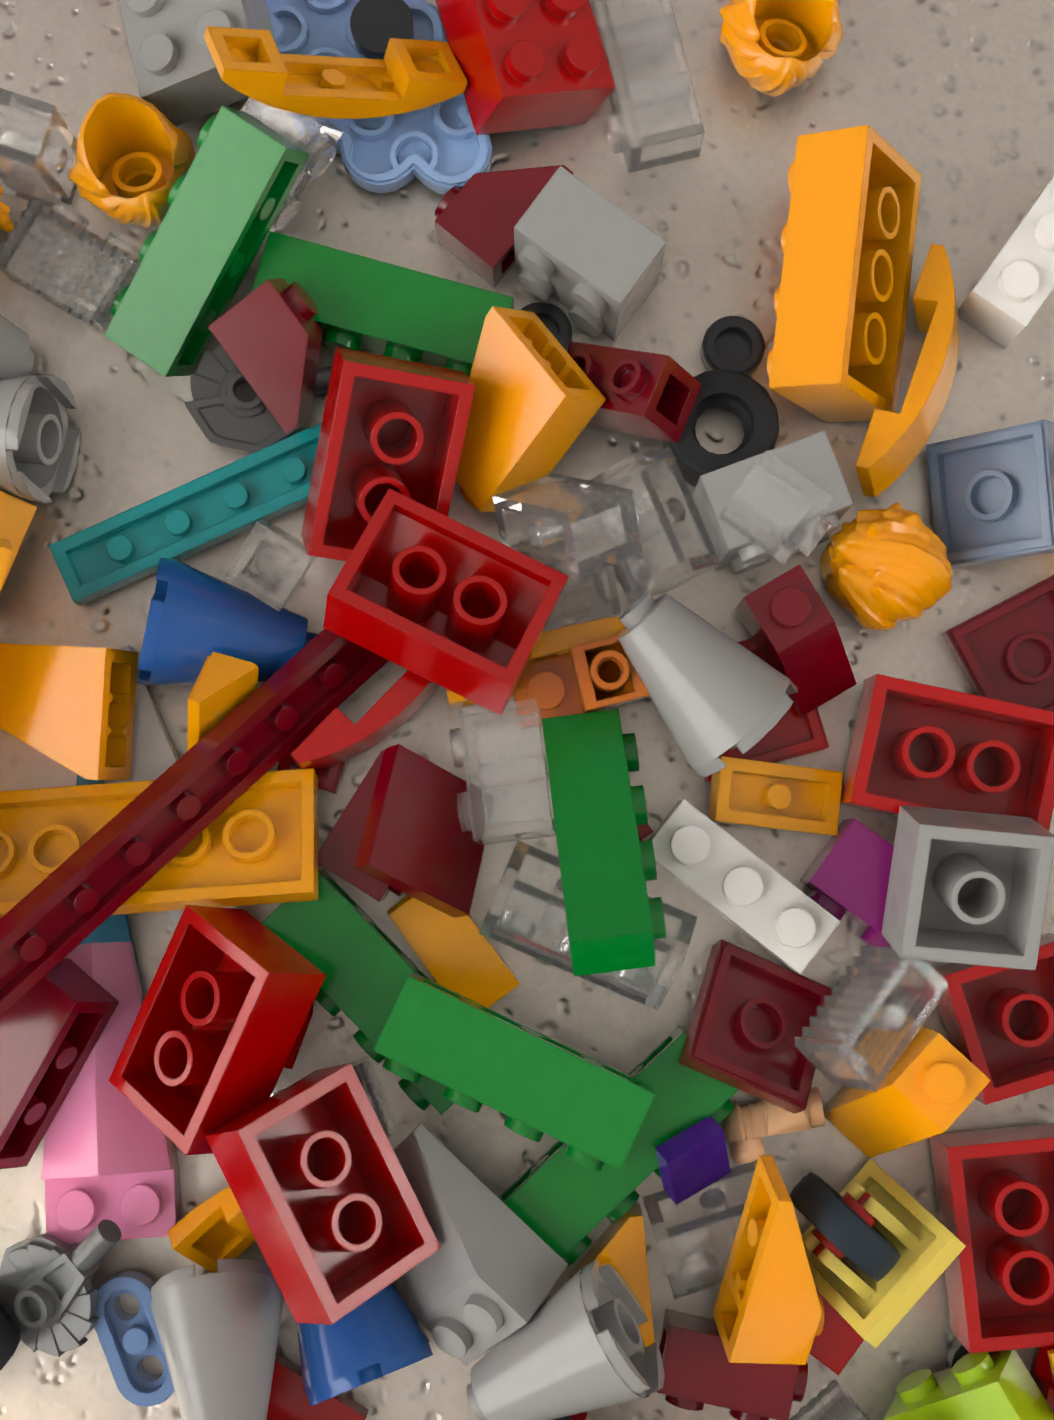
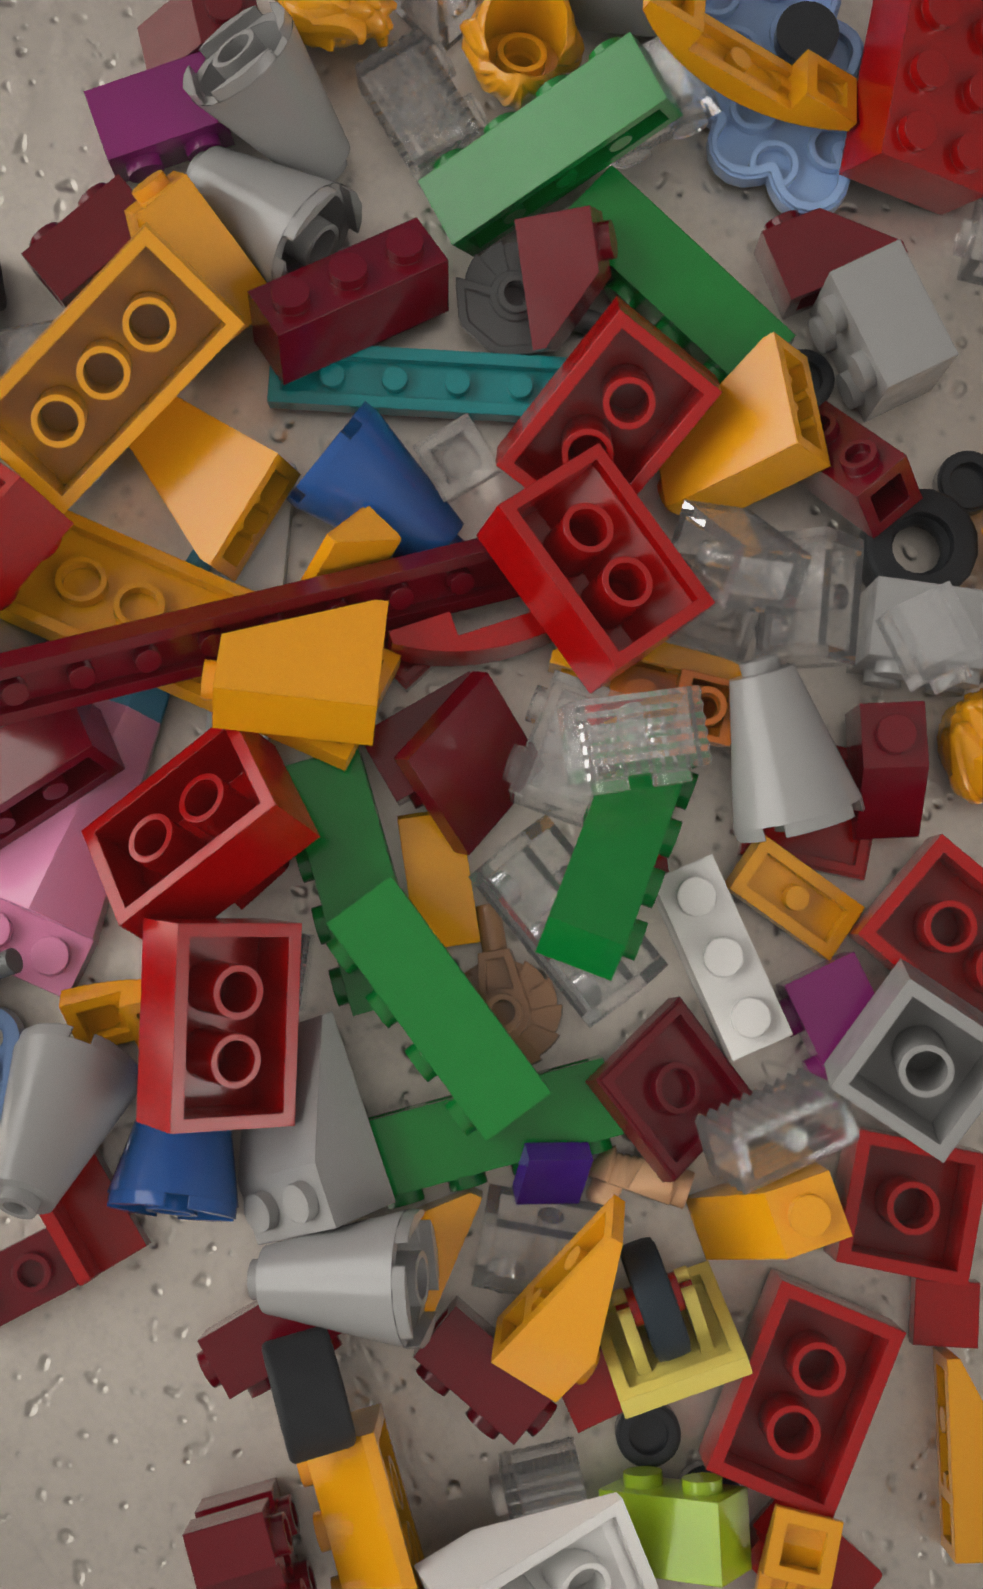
camera: 25 degrees right, 0 degrees up
none -> light orange slope [201,600,389,746]
none -> dark red brick [247,217,449,385]
none -> medium nougat piece [464,903,563,1065]
none -> clear brick [557,685,712,796]
none -> black tile [615,1404,681,1467]

